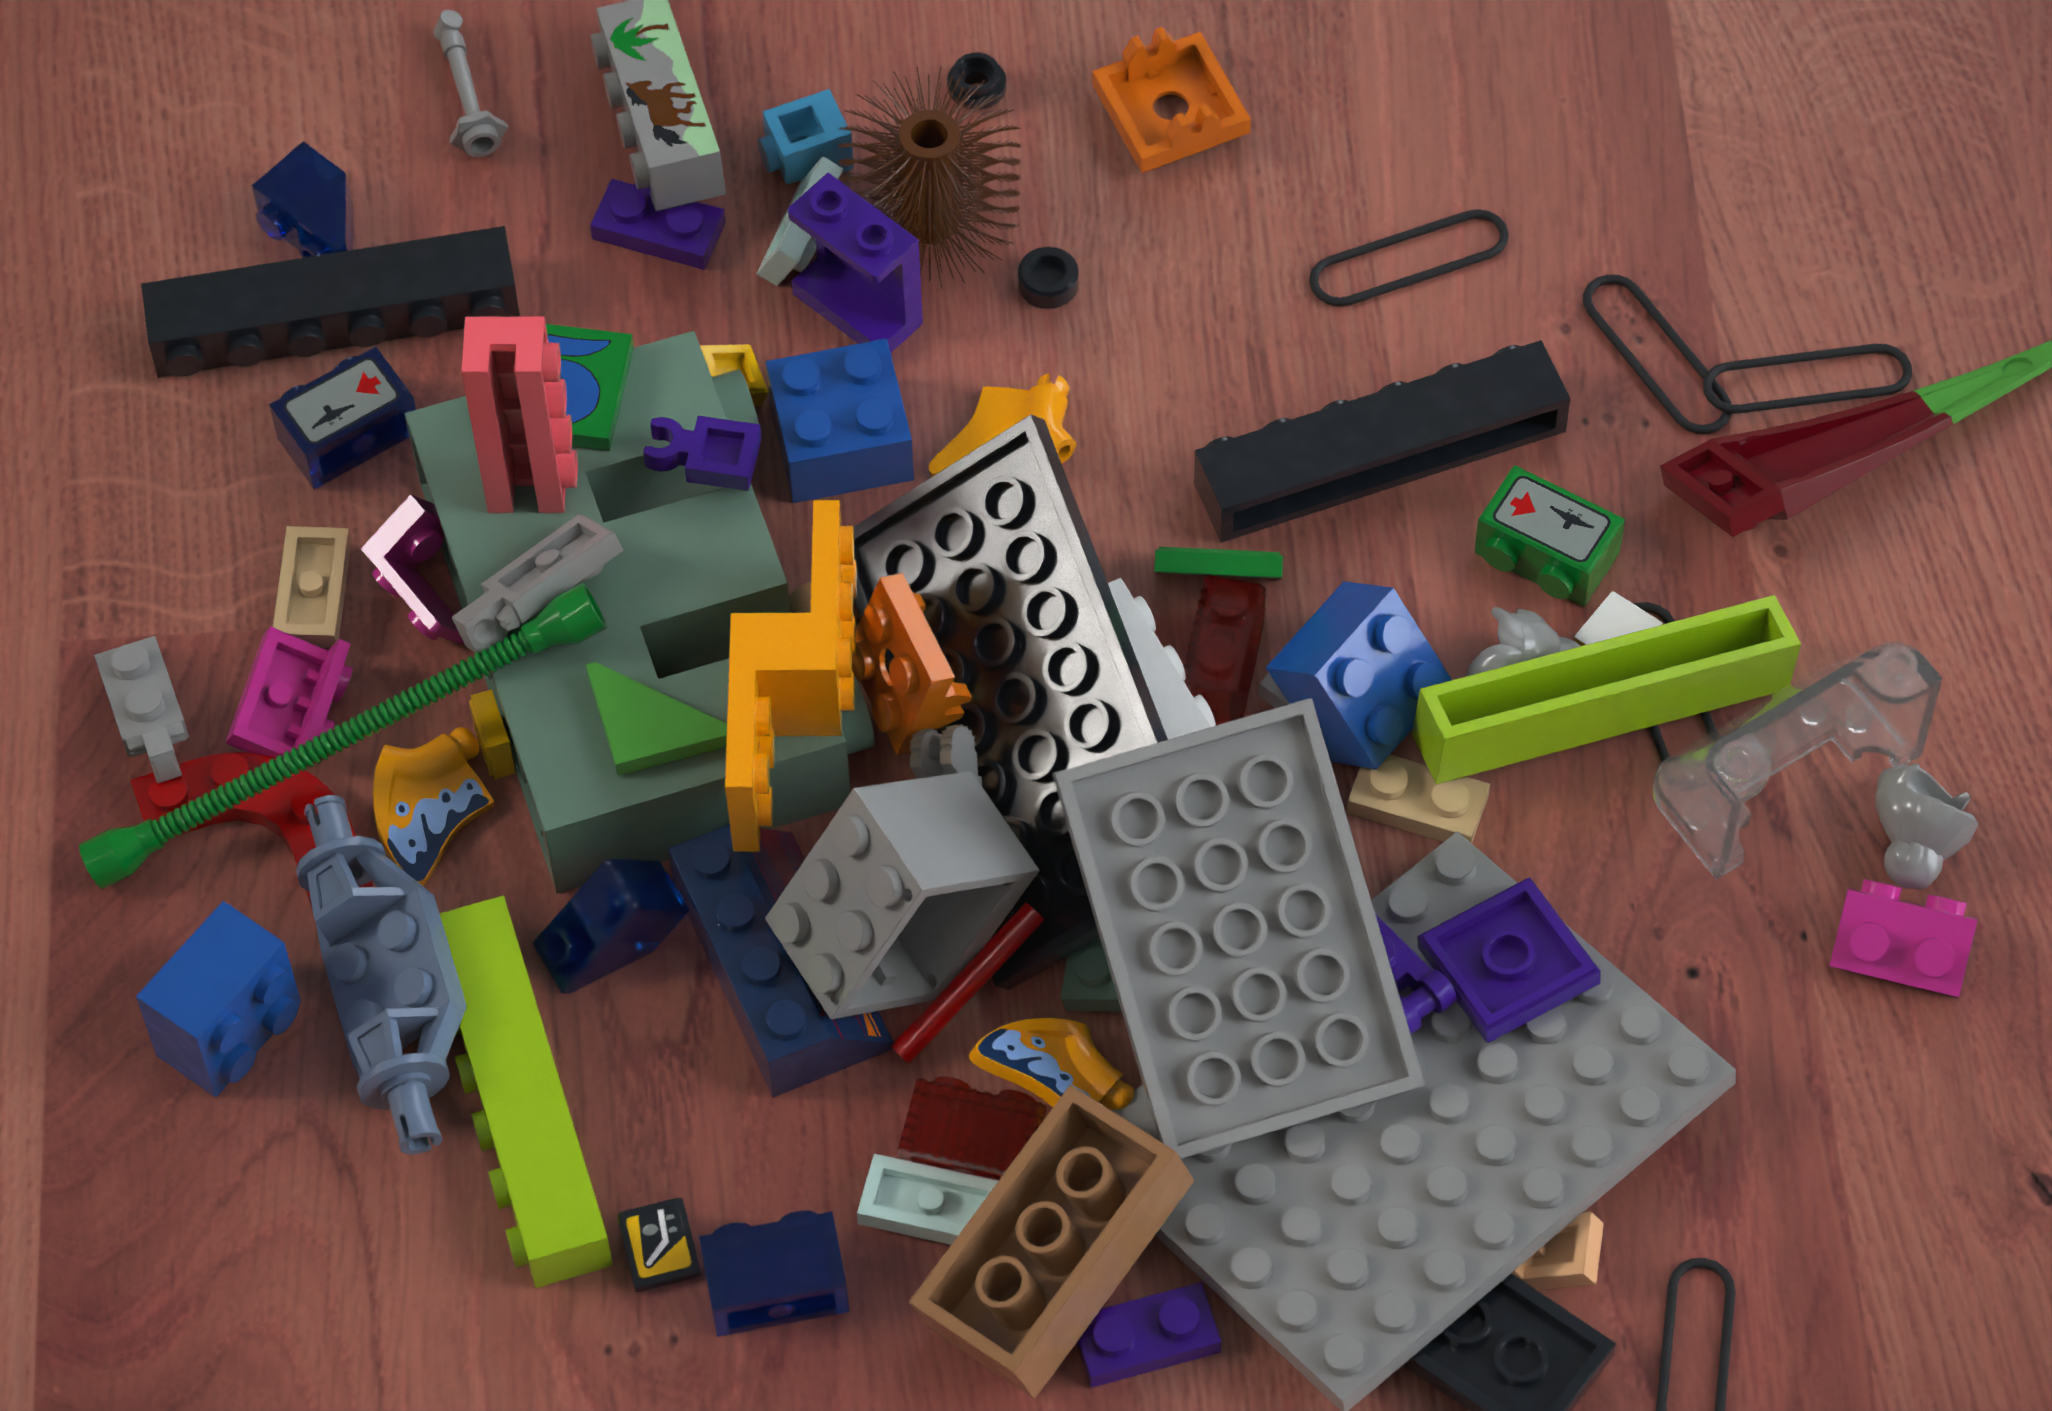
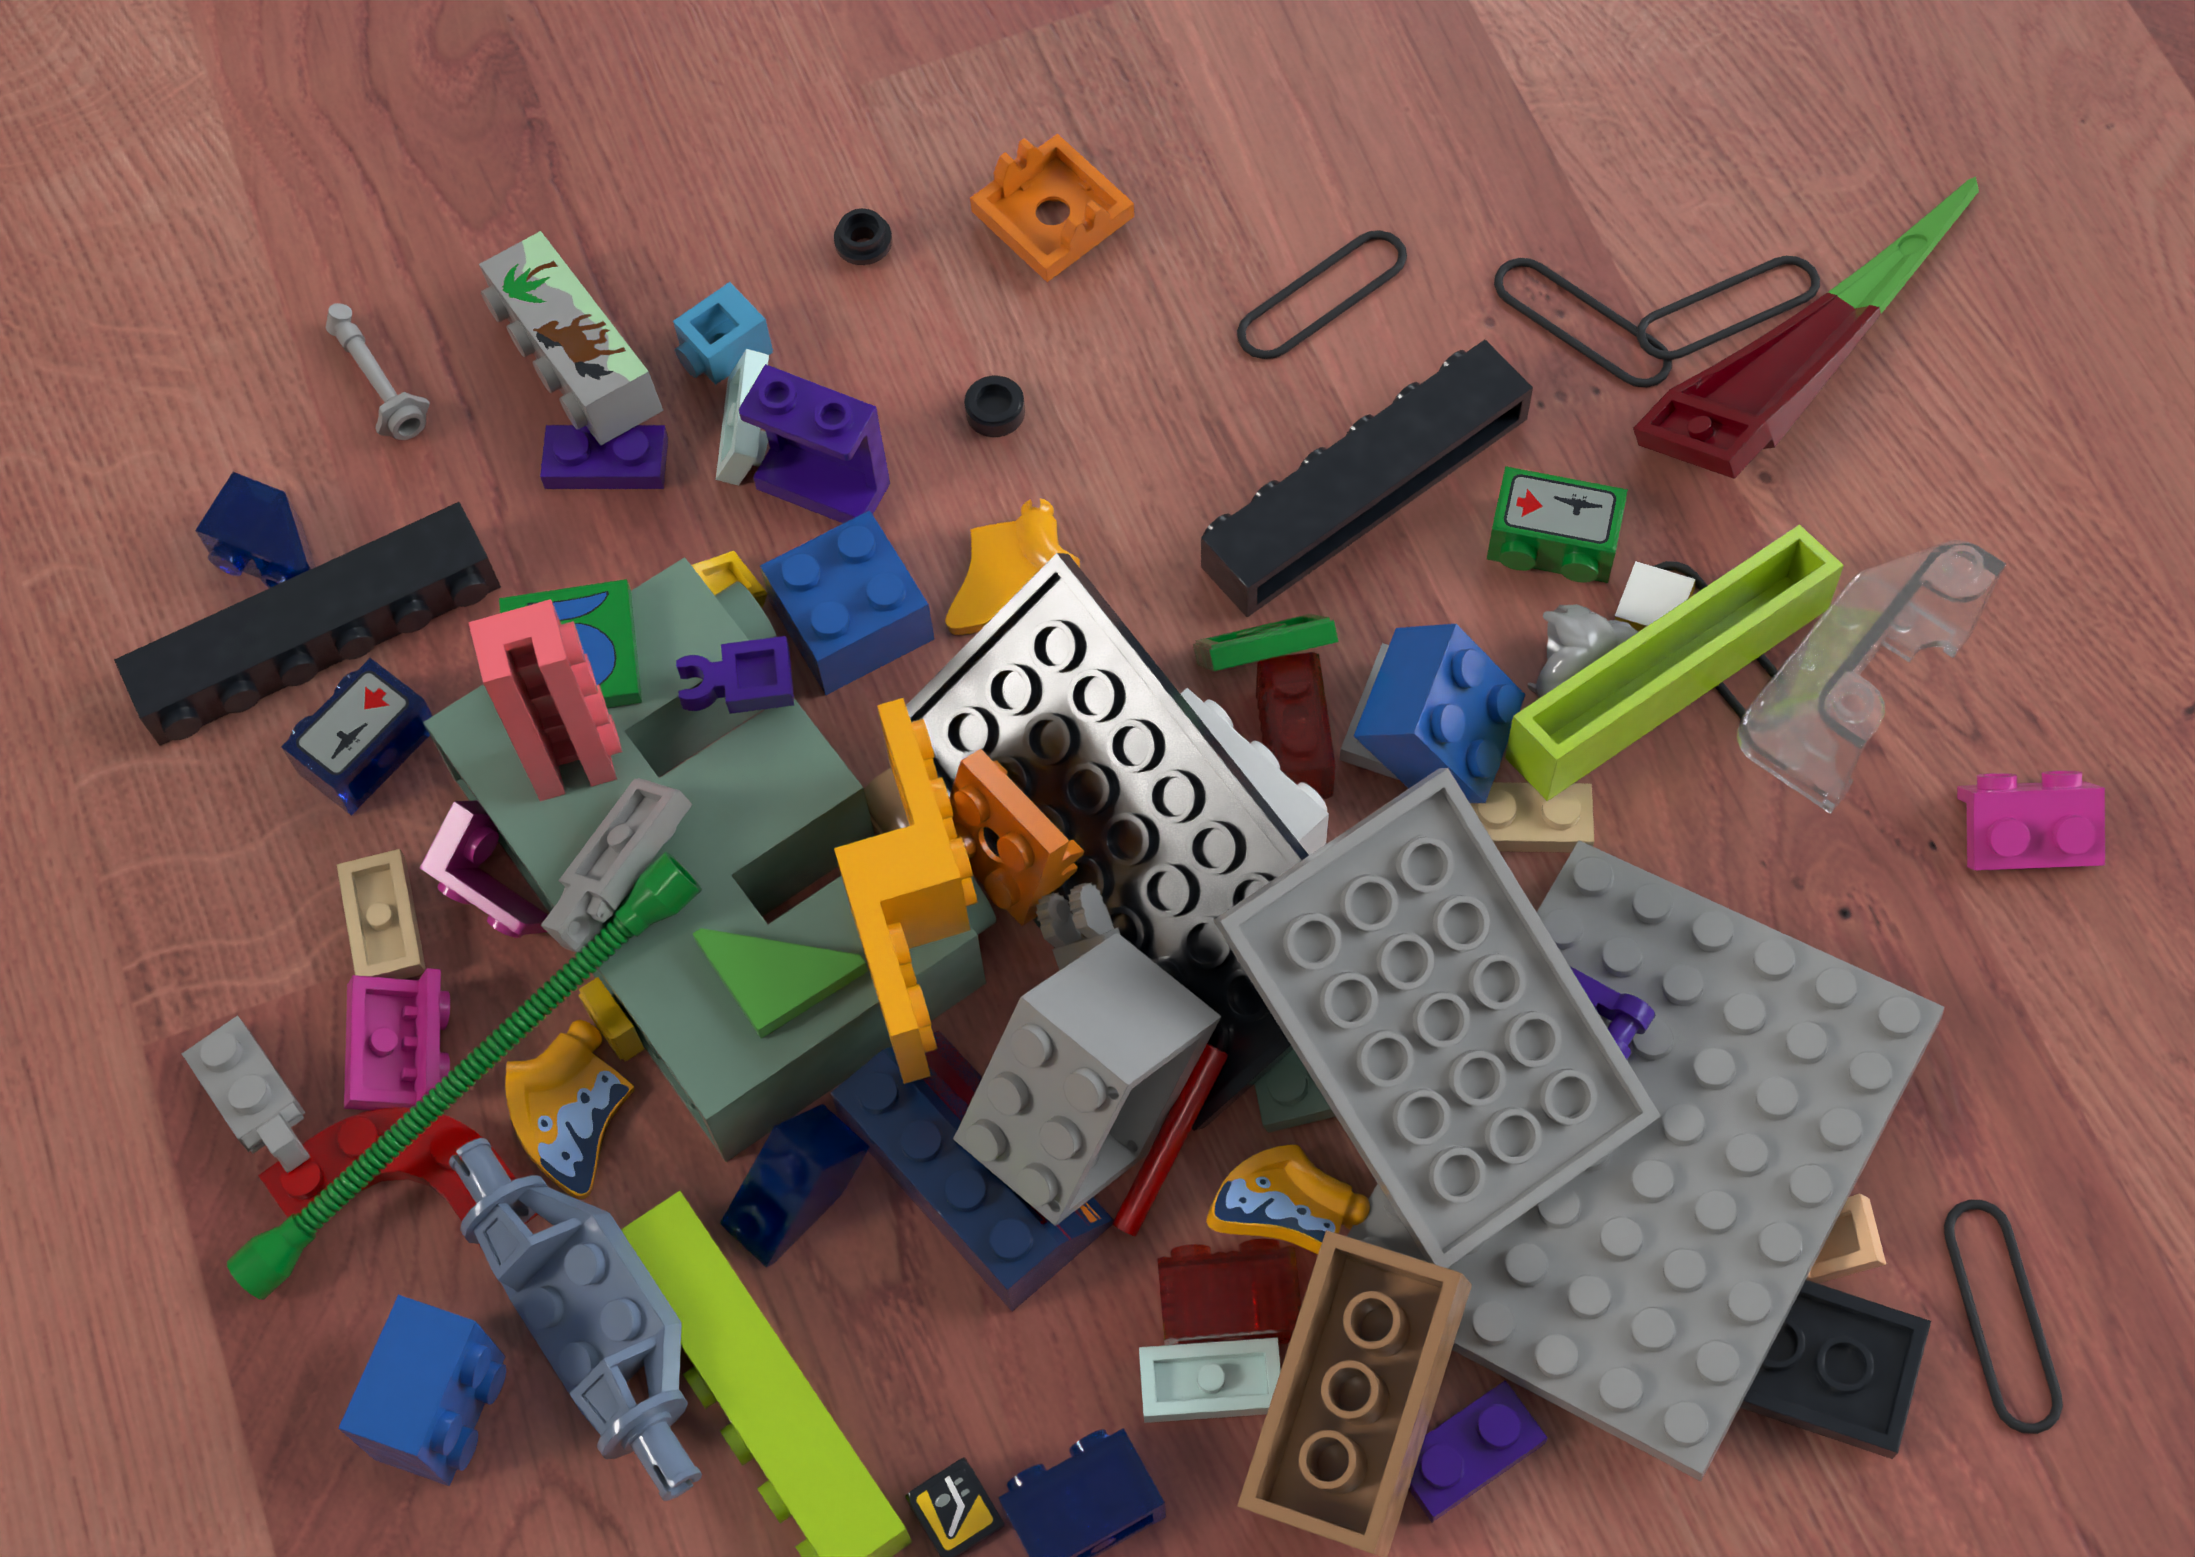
camera: 15 degrees left, 5 degrees up
reddish brown piece [837,66,1021,289] -> none
dark purple tile [1417,877,1601,1044] -> none
light grey piece [1875,763,1979,890] -> none

